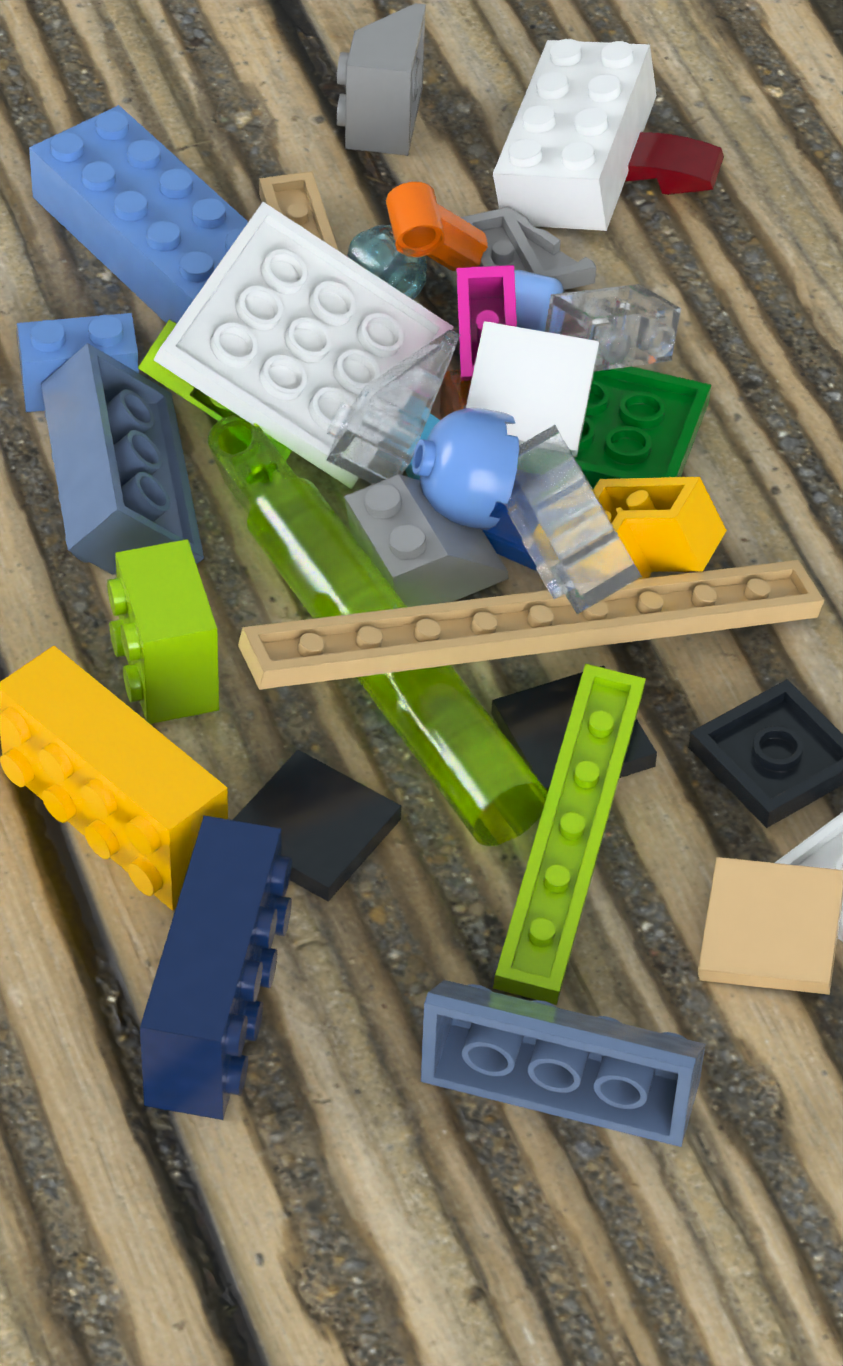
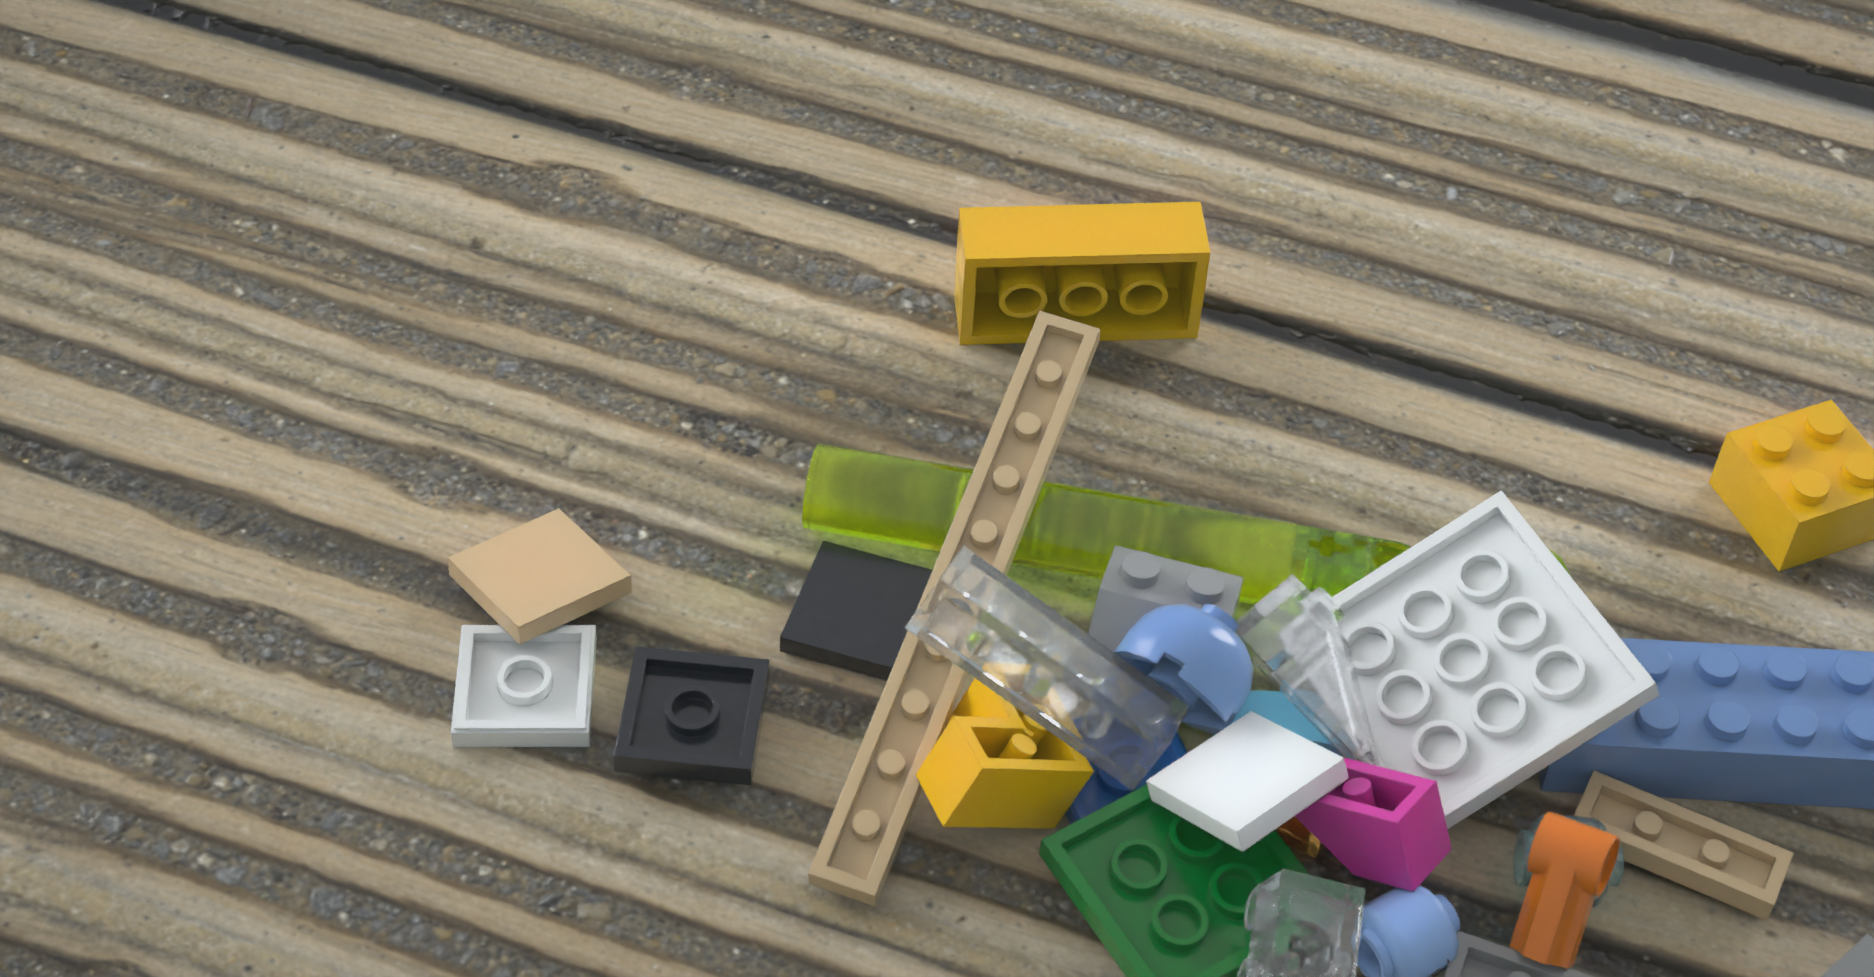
camera: 130 degrees right, 0 degrees up
medium blue slope [16,313,139,412] -> none
sand blue slope [41,343,204,575] -> none
lime brick [107,539,219,724] -> none
dark blue brick [140,815,292,1120] -> none
black tile [233,750,401,902] -> none
sand blue slope [421,980,705,1147] -> none
lime plate [493,663,646,1005] -> none

